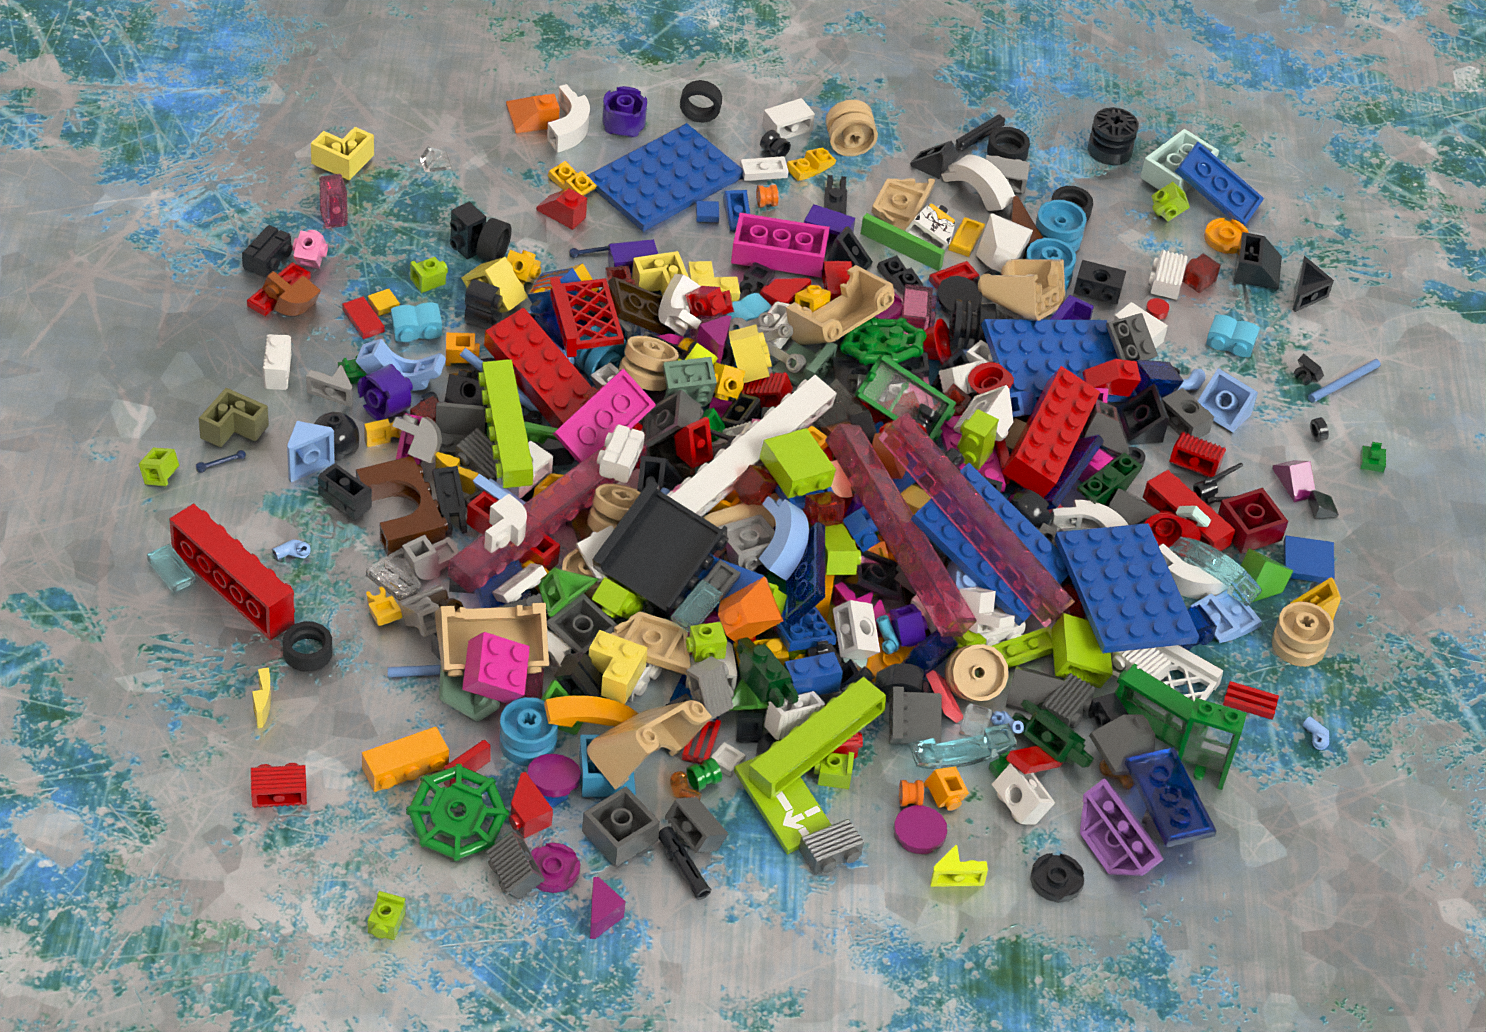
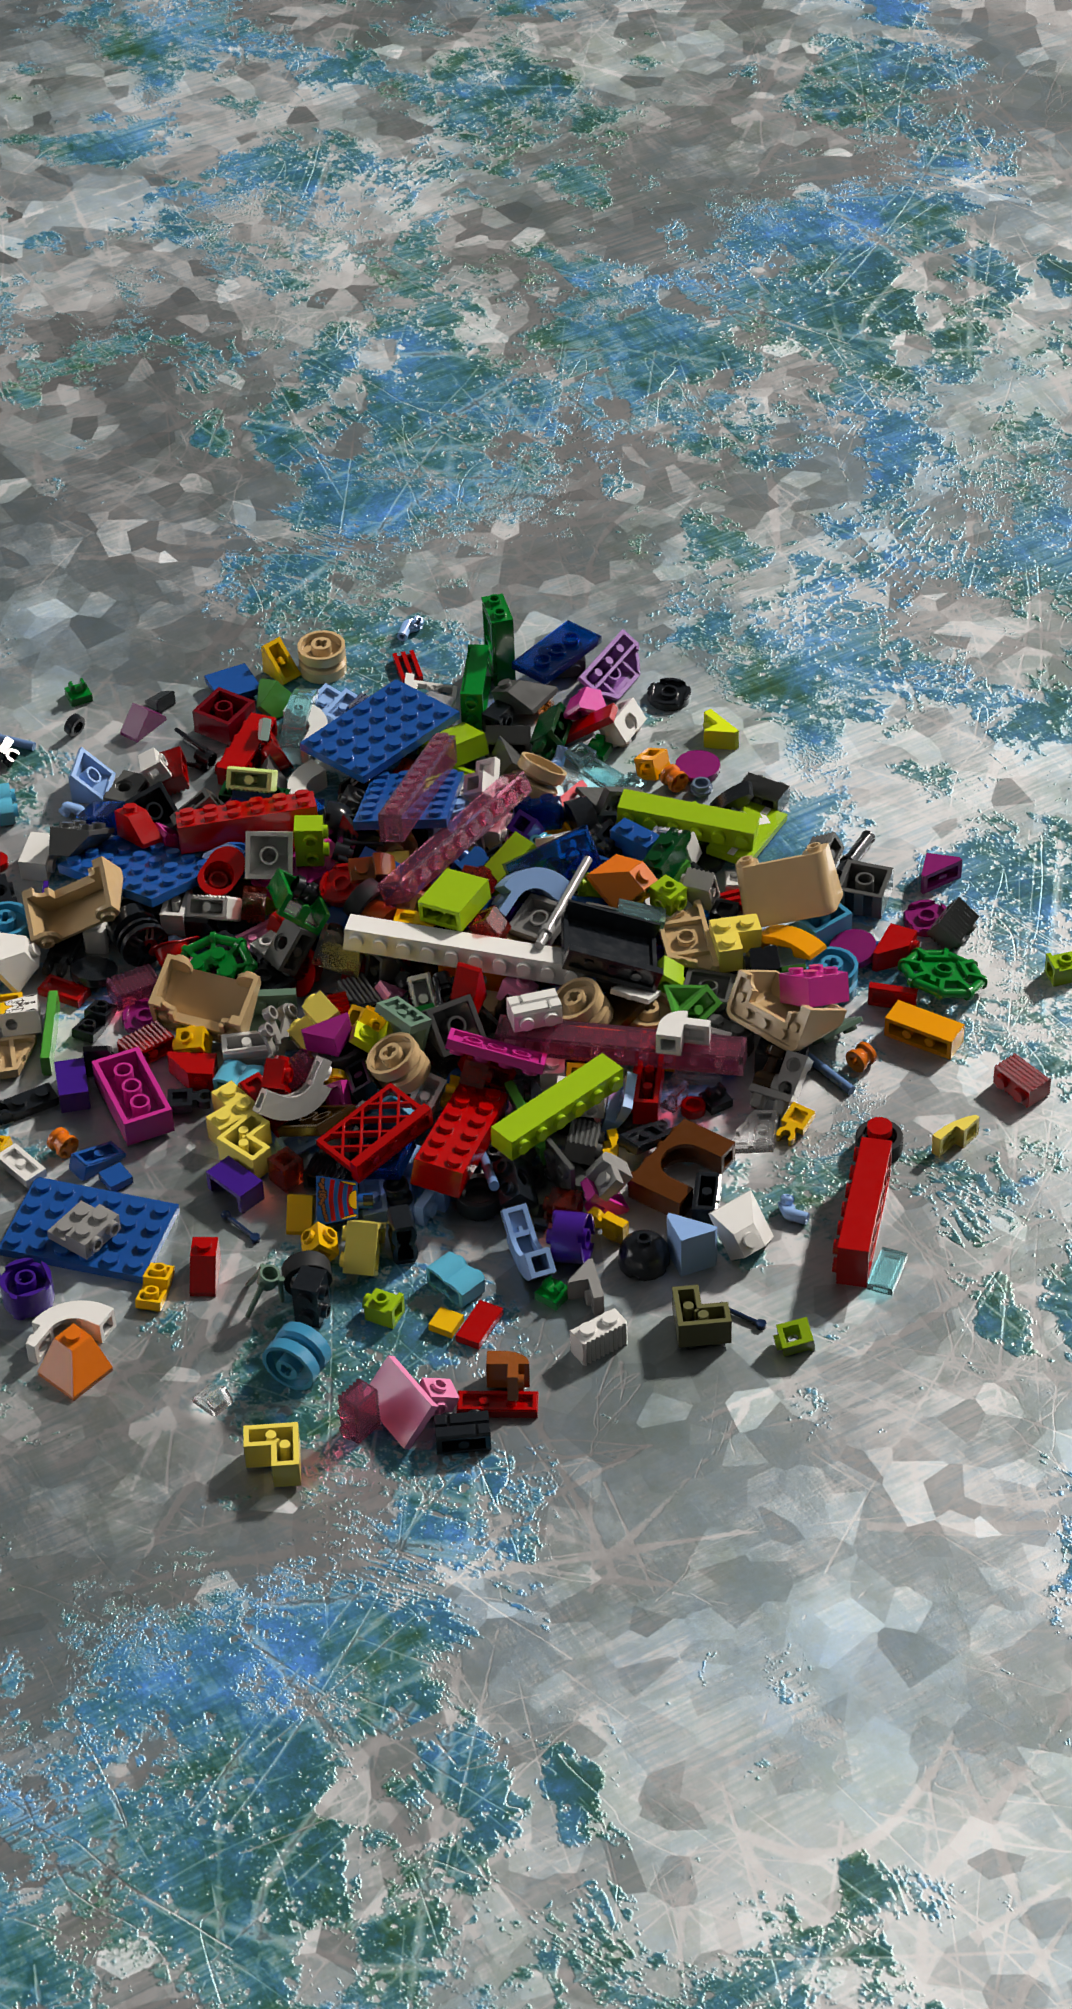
camera: 115 degrees left, 5 degrees down
light grey brick [402,535,462,580] -> none
light orange brick [446,332,480,366] -> none
none -> light grey plate [47,1200,121,1260]
none -> white brick [138,747,172,786]
none -> yellowish green brick [226,766,278,793]
none -> sand green plant [245,1264,285,1318]
none -> dark azure wheel [262,1321,332,1390]
none -> bright pink tile [361,1355,438,1449]
none -> light grey bar [534,856,592,950]
none -> dark pink slope [563,687,606,721]
none -> sand blue plate [690,777,713,798]
none -> white slope [708,1190,774,1260]
none -> black slope [710,780,754,811]
none -> orange wheel [846,1041,877,1073]
none -> red tile [867,1117,892,1140]

